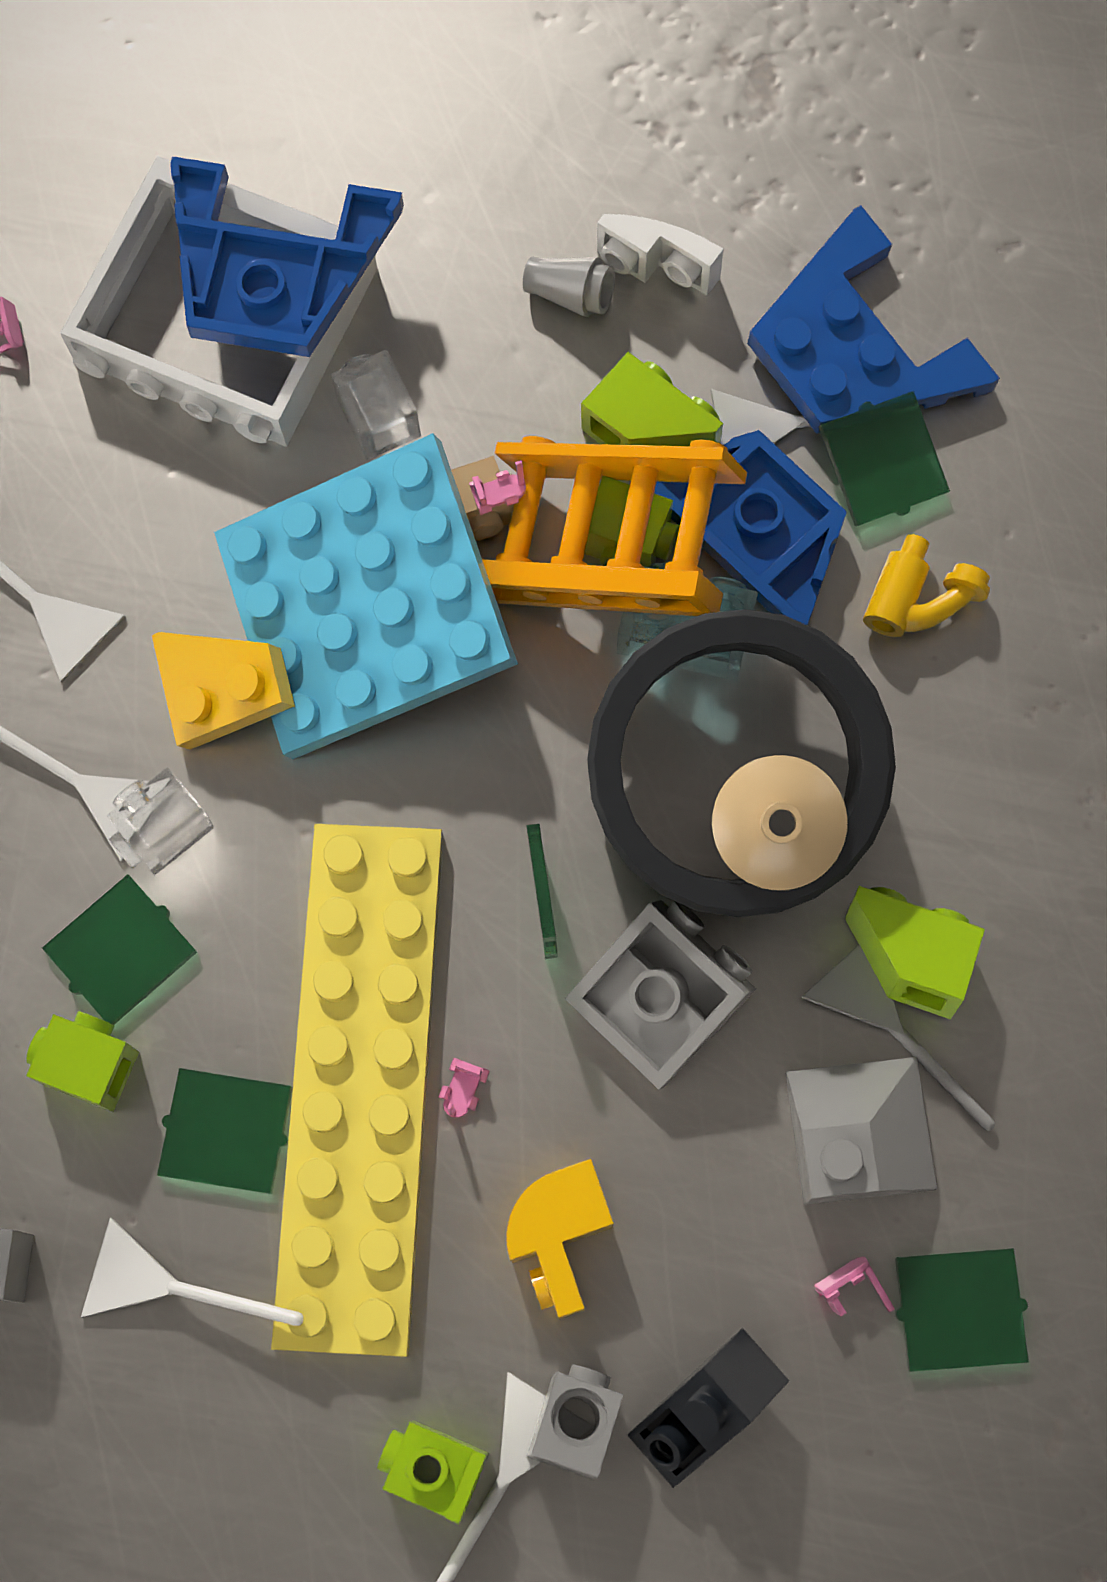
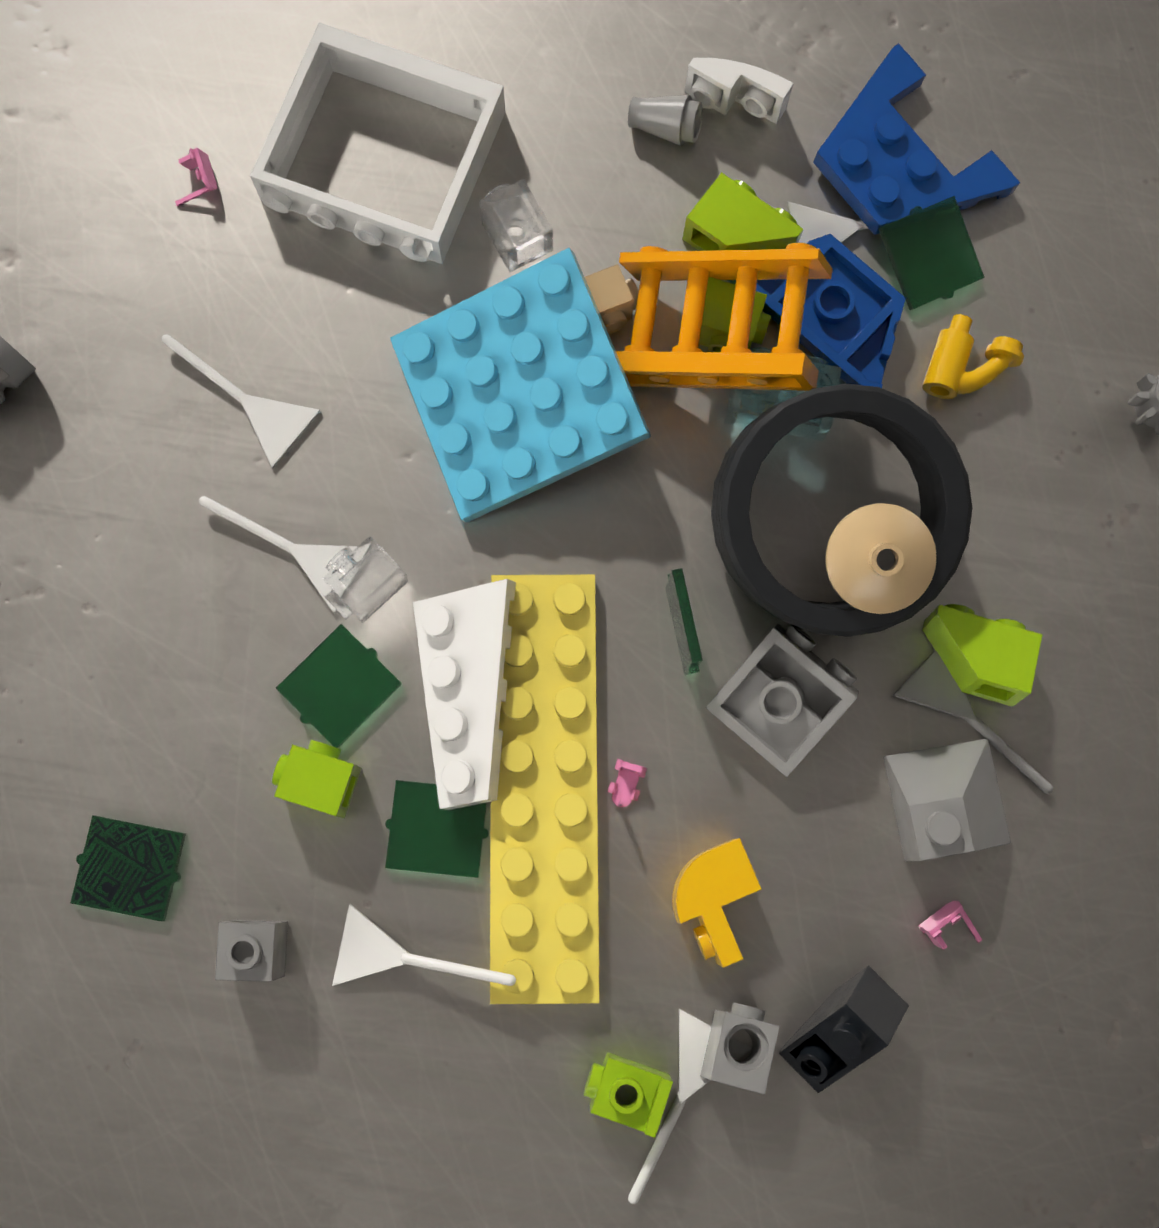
camera: 10 degrees left, 5 degrees up
yellow wing [152,632,295,750] -> none
blue wing [170,156,404,357] -> none
bright pink piece [469,460,526,515] -> none
clear green piece [895,1248,1029,1372] -> none
none -> white wing [413,579,516,810]

